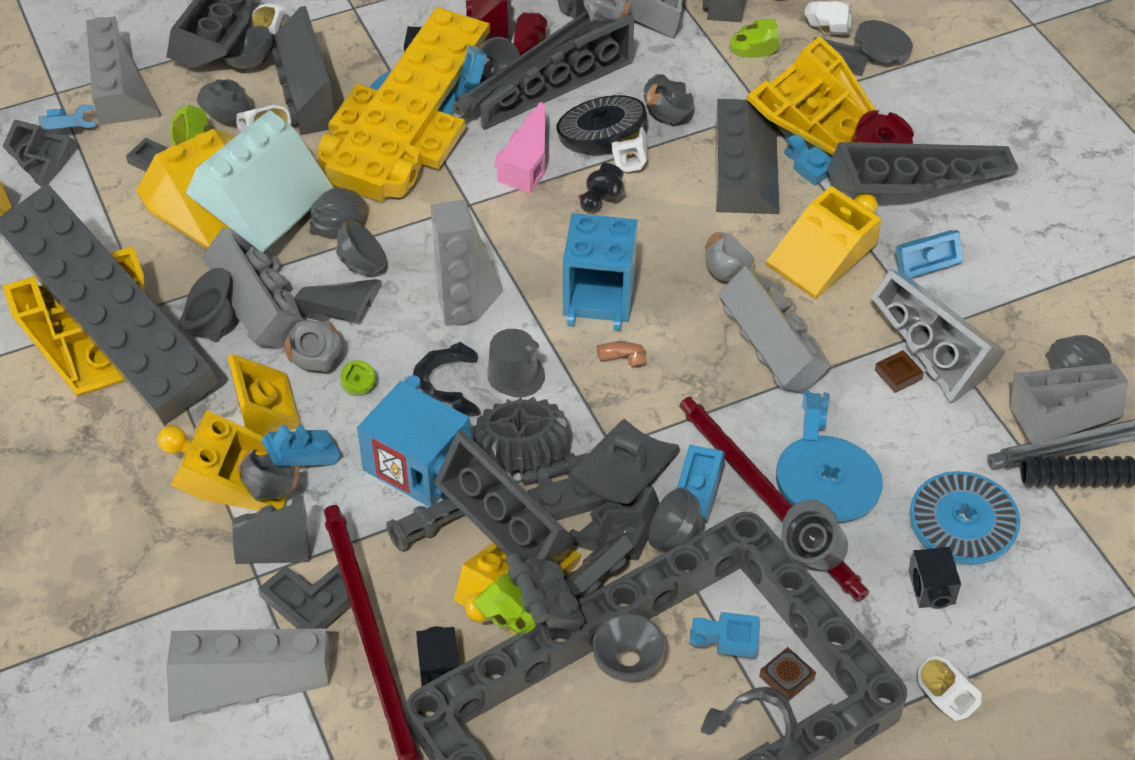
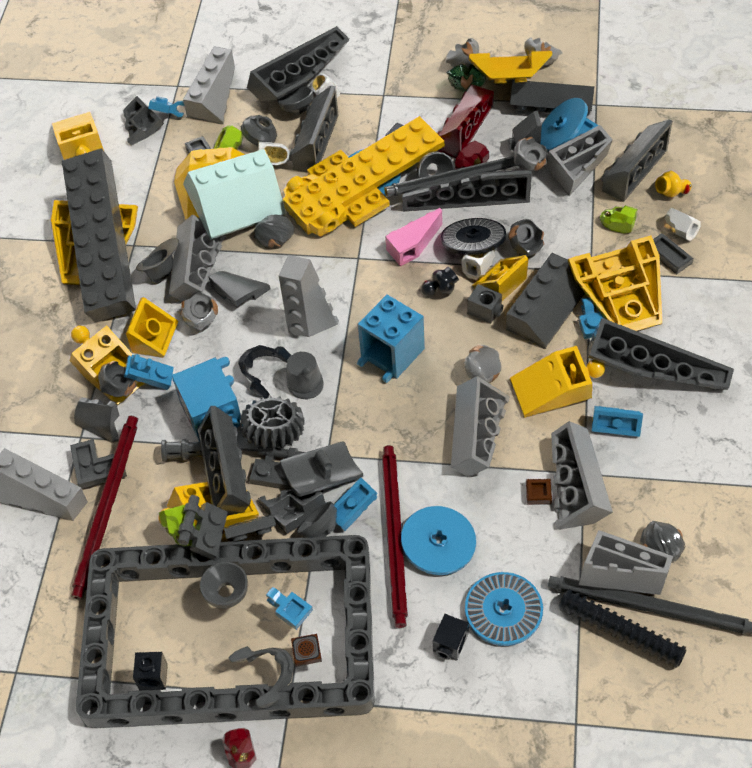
camera: 35 degrees right, 5 degrees up
dark grey piece [336,220,387,274] -> none
lime tile [340,360,375,396] -> none
black brick [416,626,459,686] -> none
dark azure tile [455,45,487,99] -> none
nougat arm [597,341,646,367] -> none
dark grey hat [782,500,848,570] -> none
dark azure plate [802,391,830,441] -> none
dark red plate [851,110,915,144] -> none
dark grey tile [854,20,913,63] -> none
white rock [918,656,982,721] -> none
none -> dark grey brick [467,284,504,323]
none -> yellow slope [472,255,528,301]

